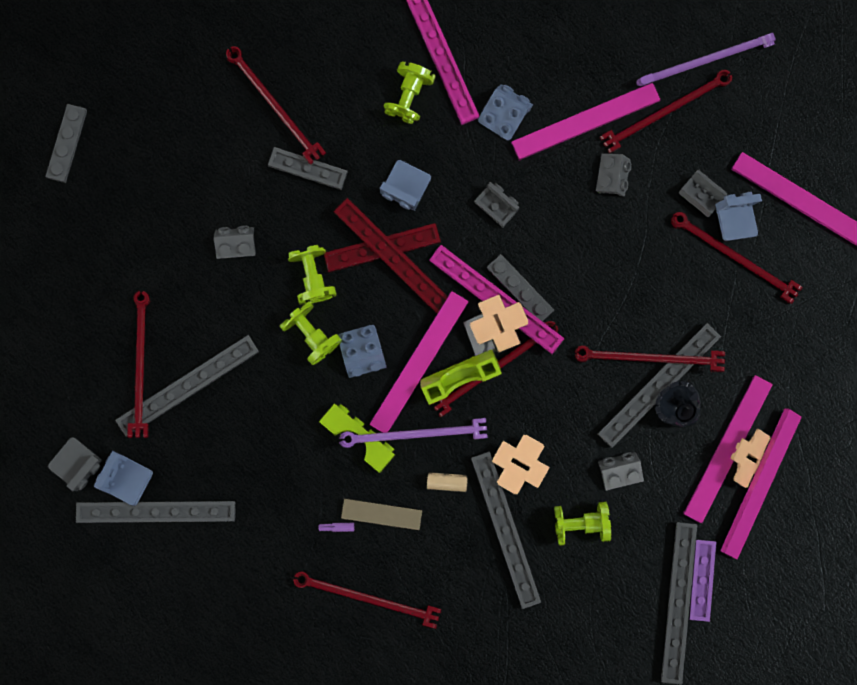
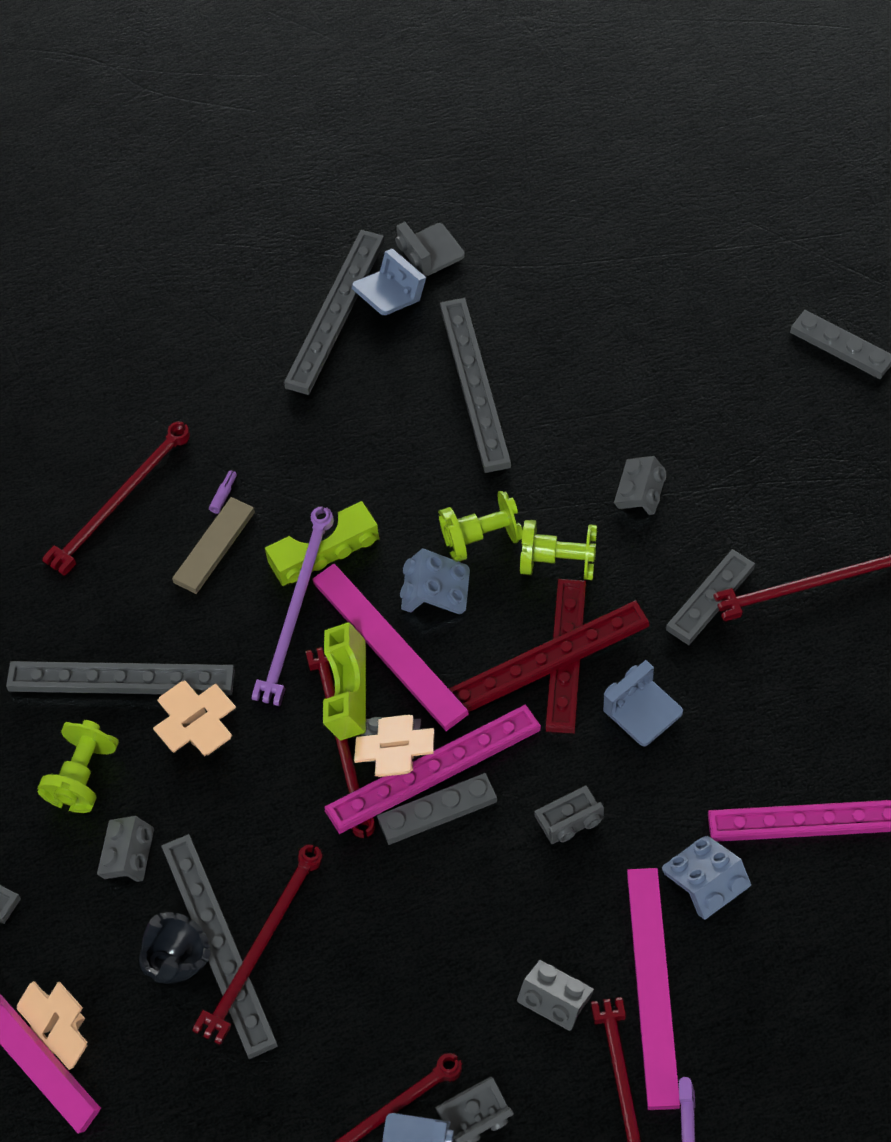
camera: 115 degrees right, 25 degrees down
dark red hinge [127,291,150,438] -> none
lime piece [384,62,435,124] -> none
tan brick [427,473,467,492] -> none
dark pink tile [684,375,773,523] -> none

